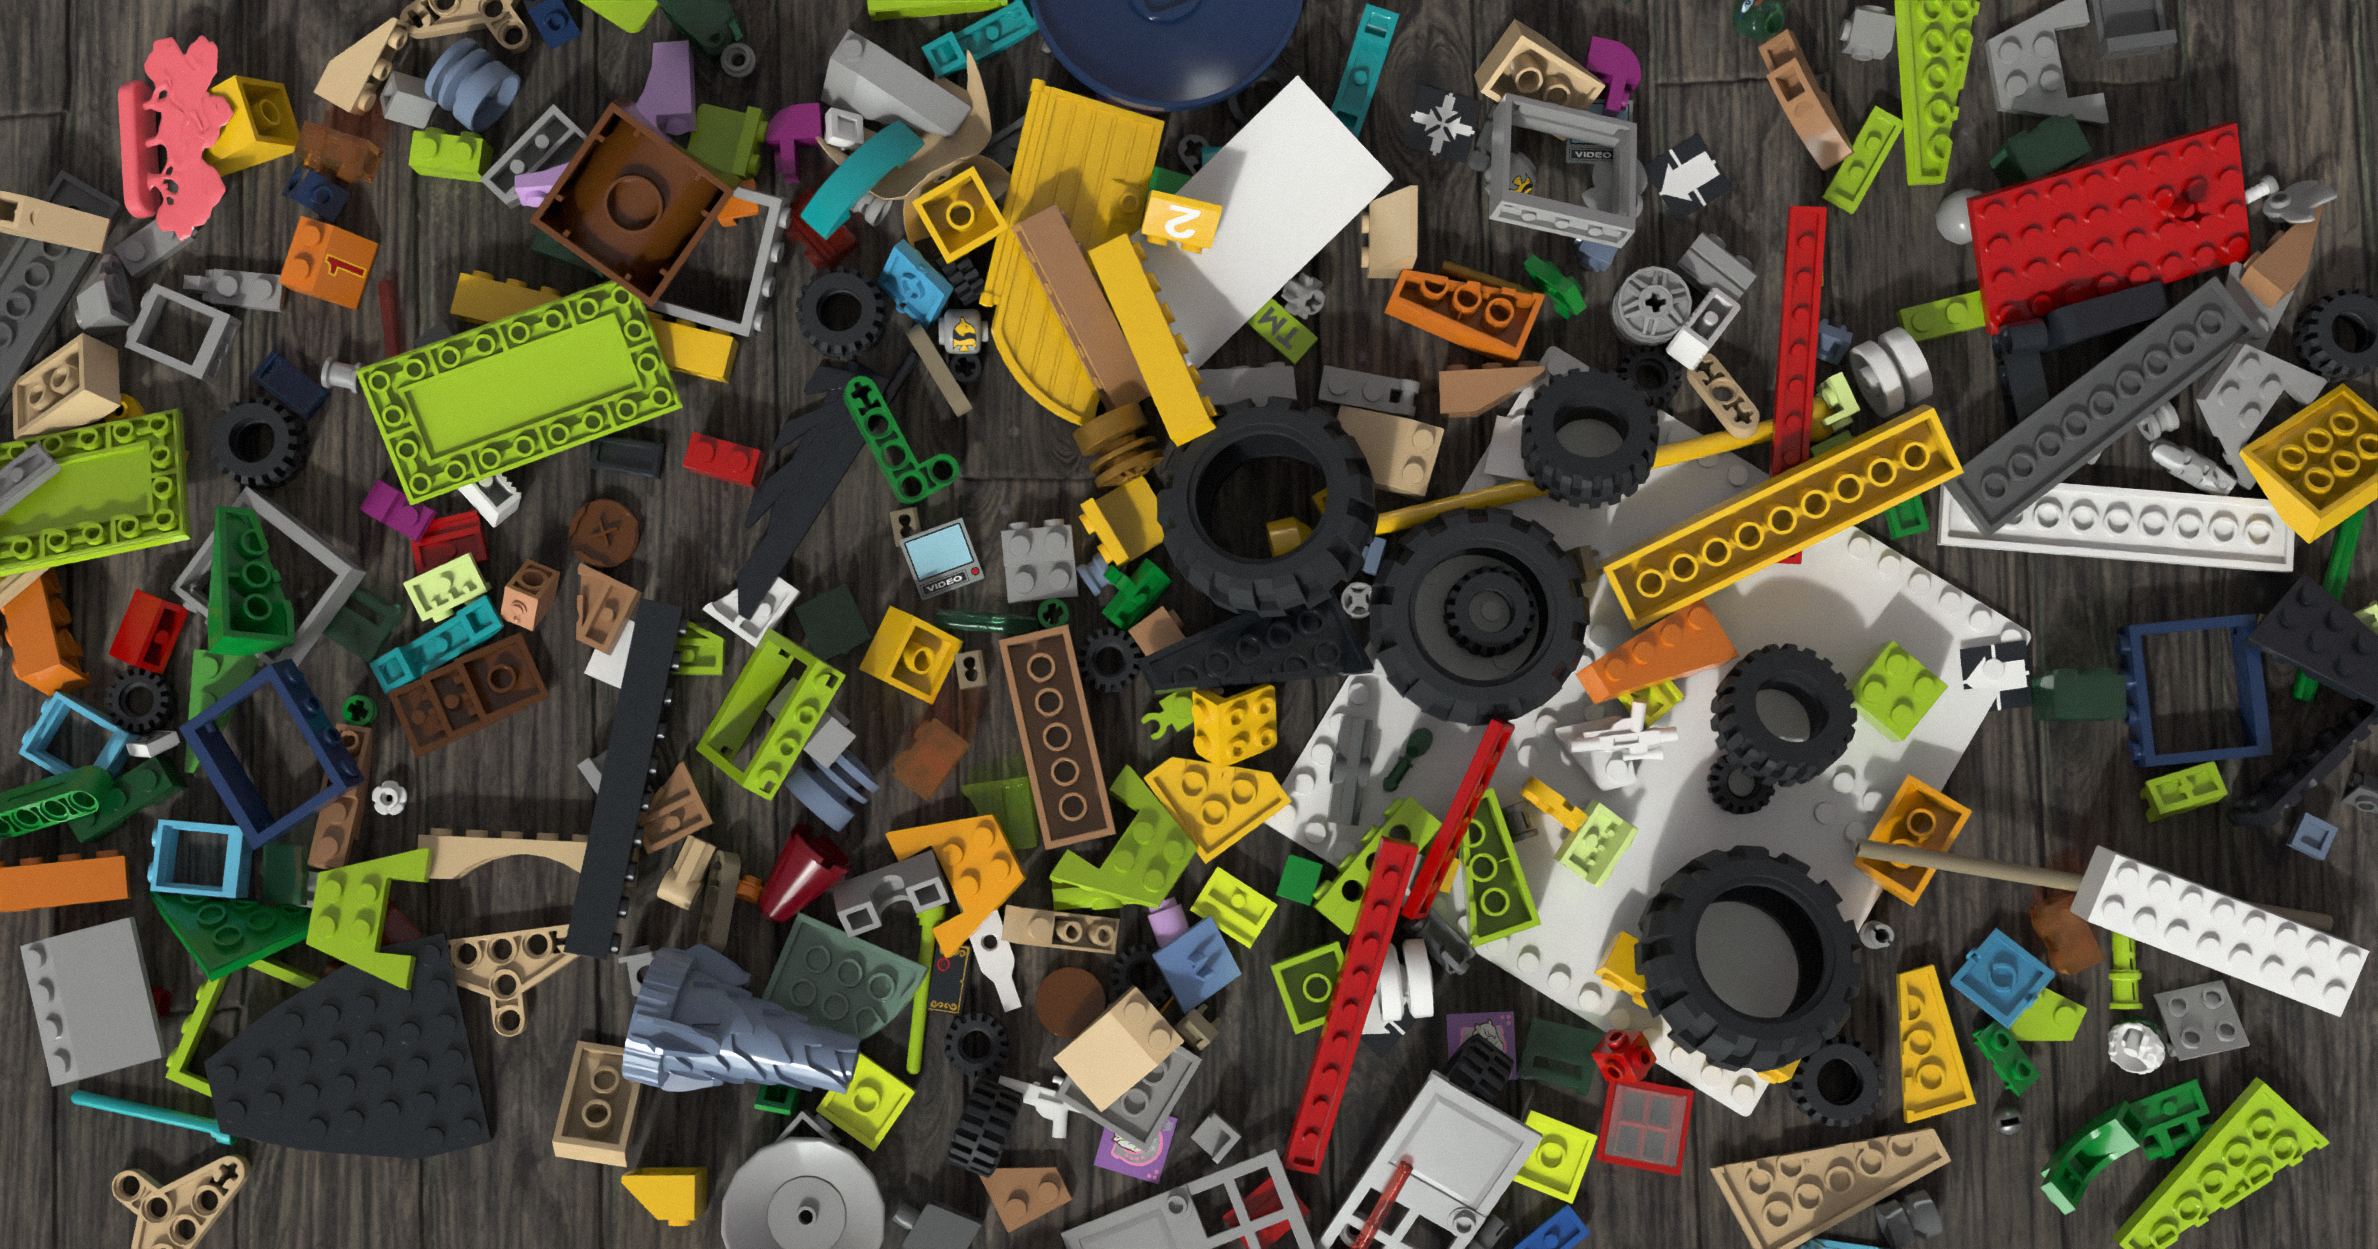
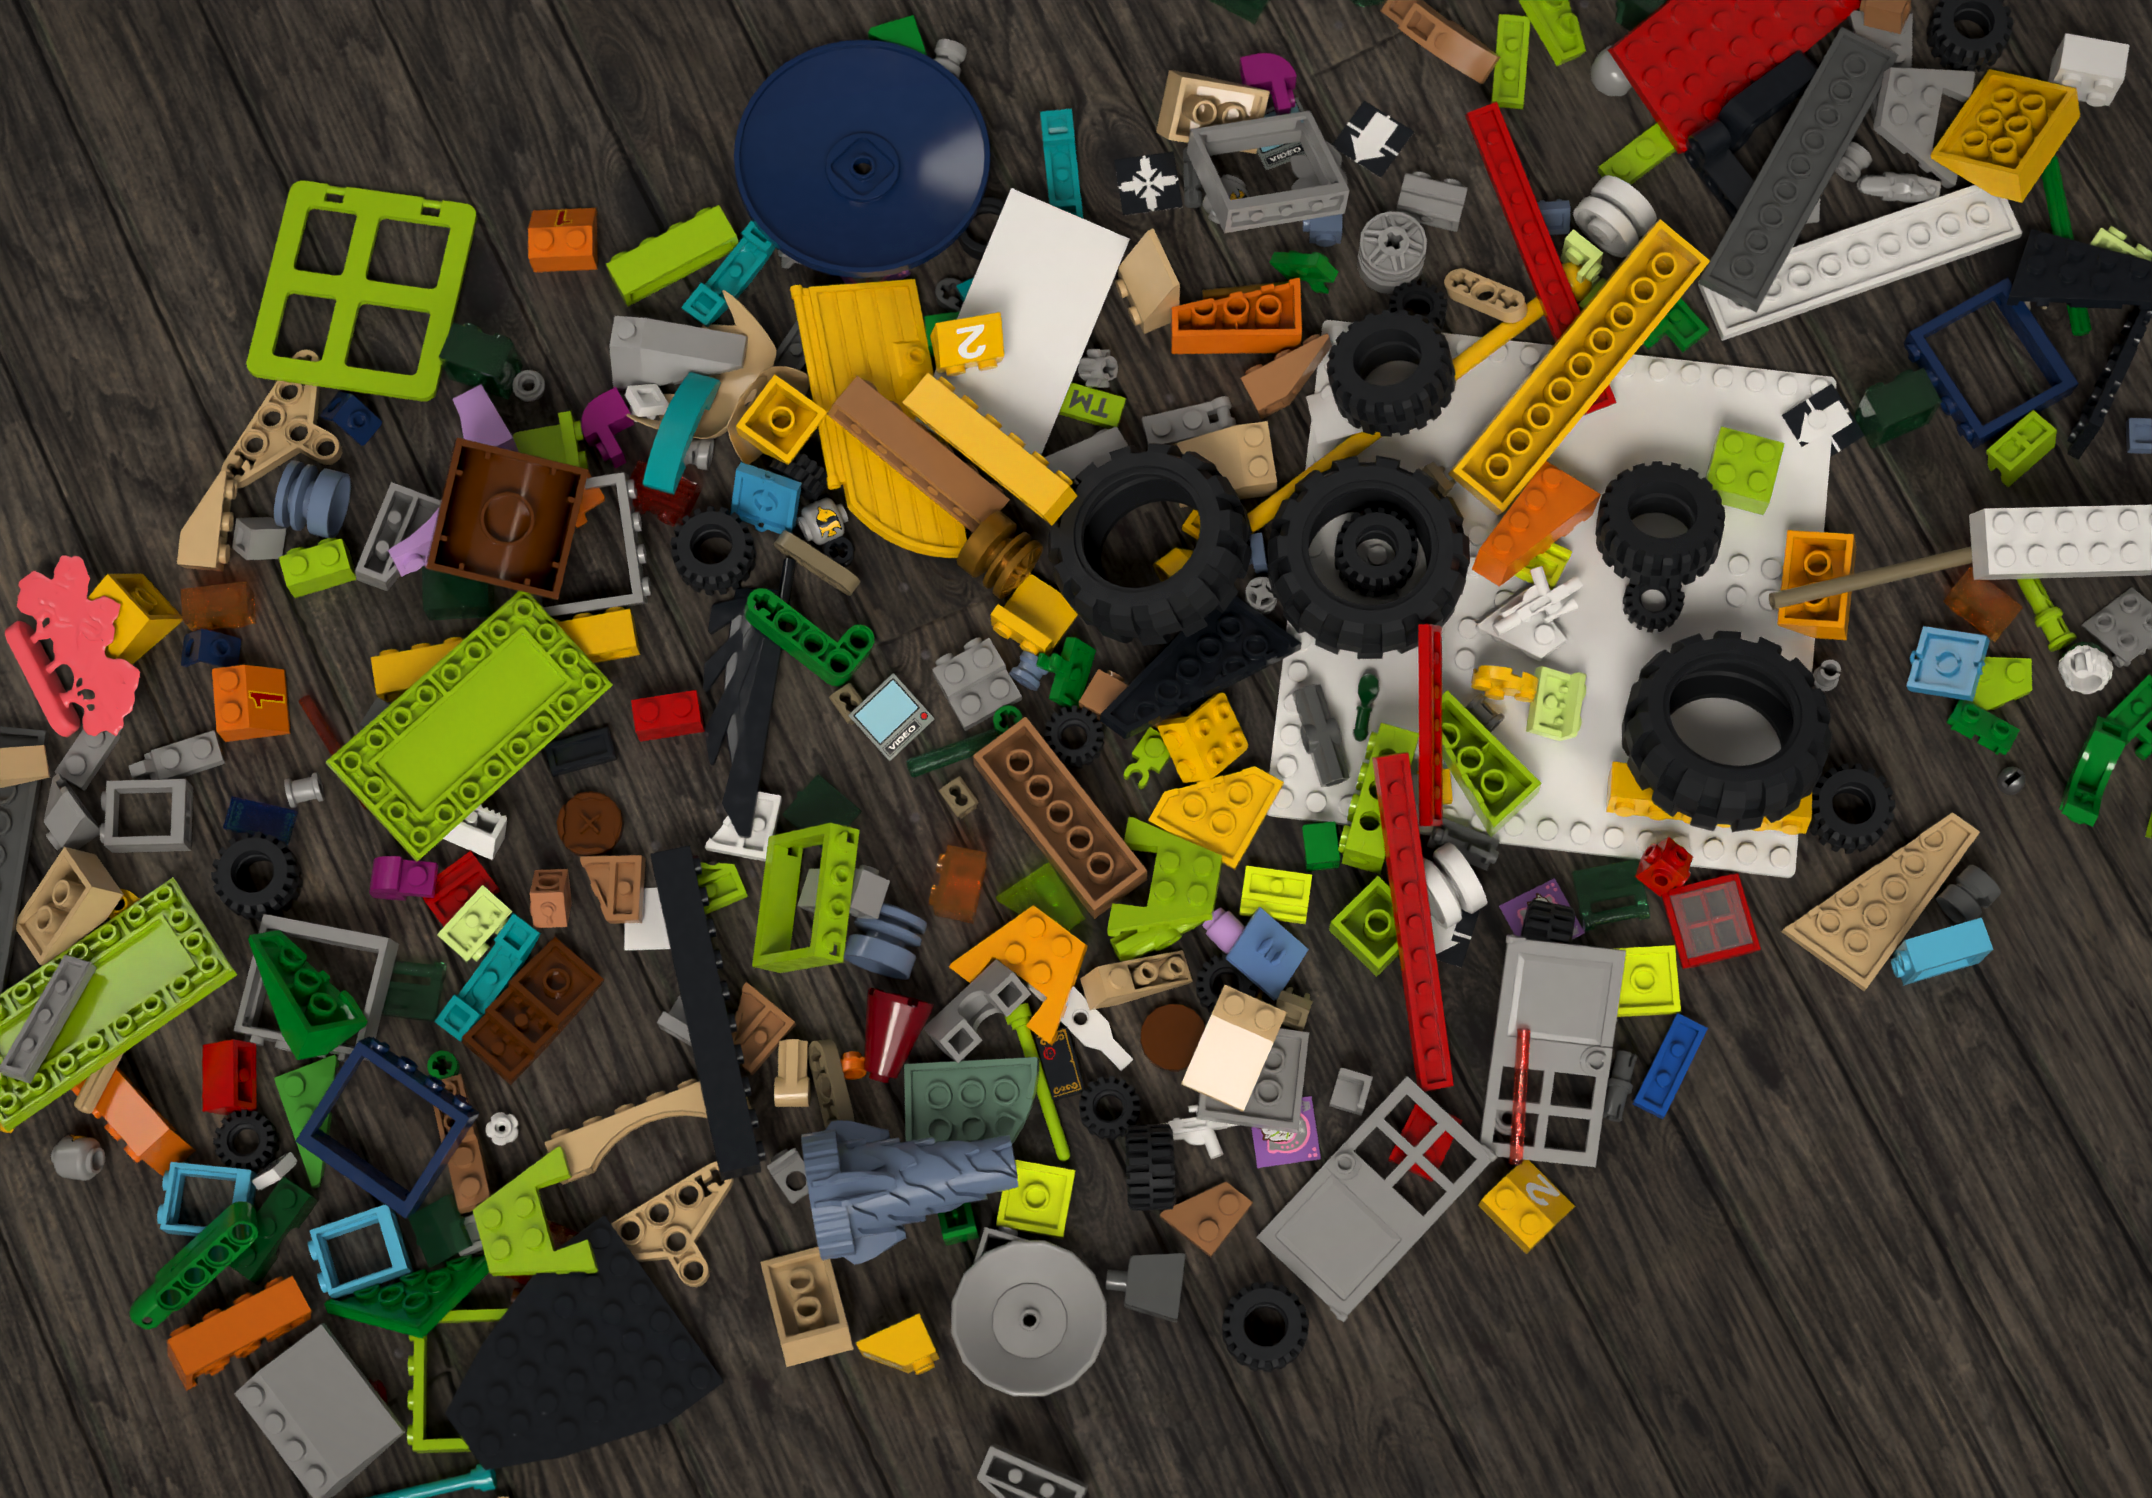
camera: 20 degrees left, 10 degrees down
yellow slope [859,606,963,705] -> none
white brick [1666,288,1741,370] -> none
yellow wing [1896,964,1976,1123] -> none

